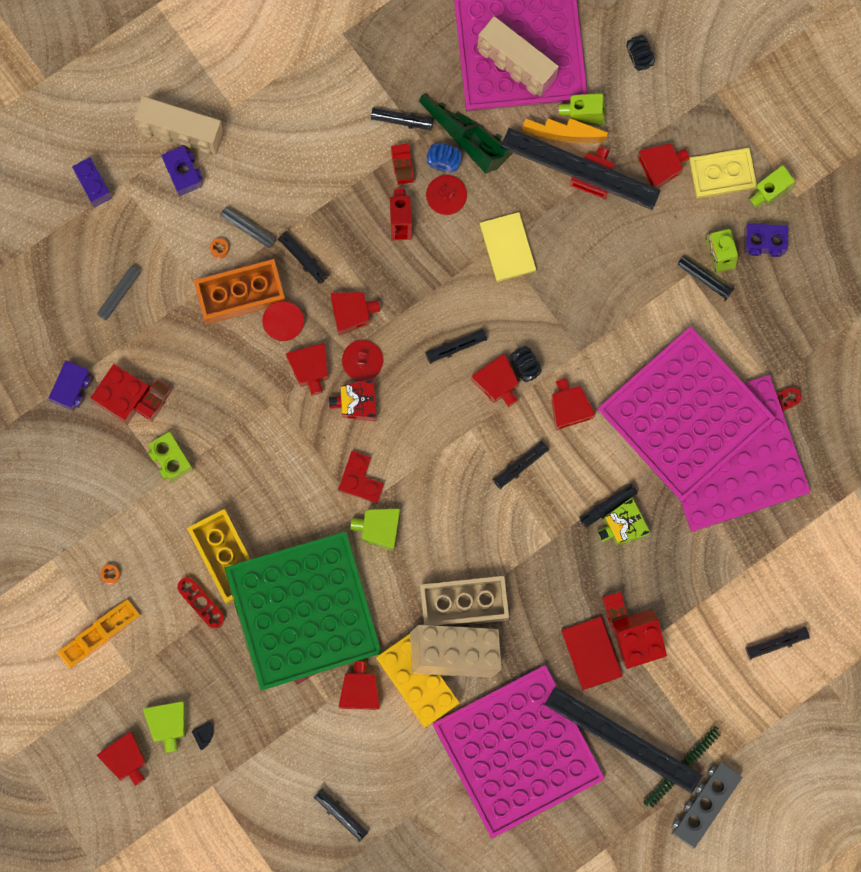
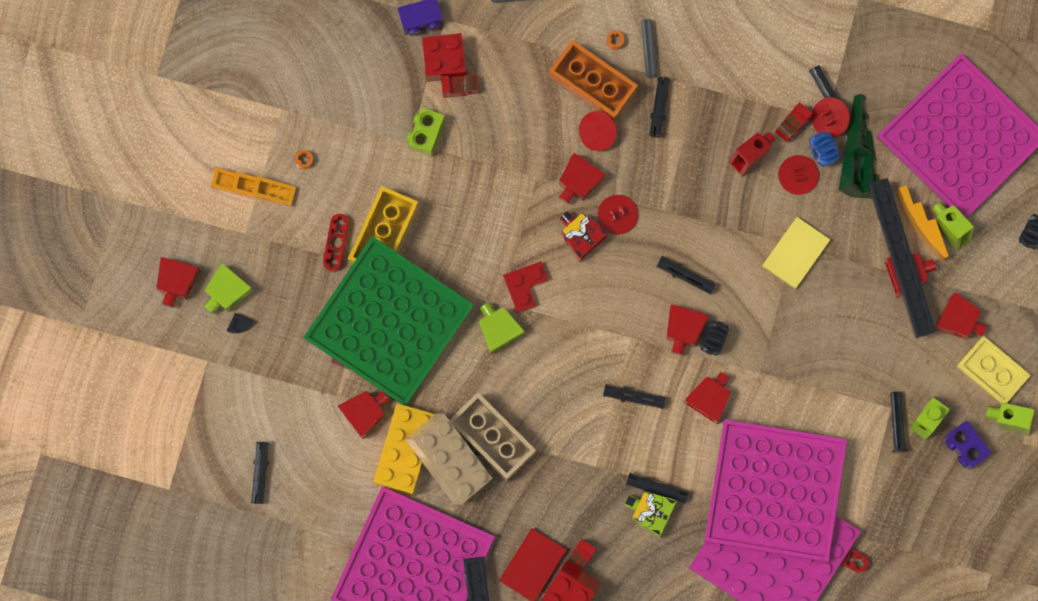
camera: 60 degrees right, 0 degrees up
red torso [330,292,380,336] -> none
tan brick [477,16,559,97] -> none
none -> red piece [811,97,850,138]

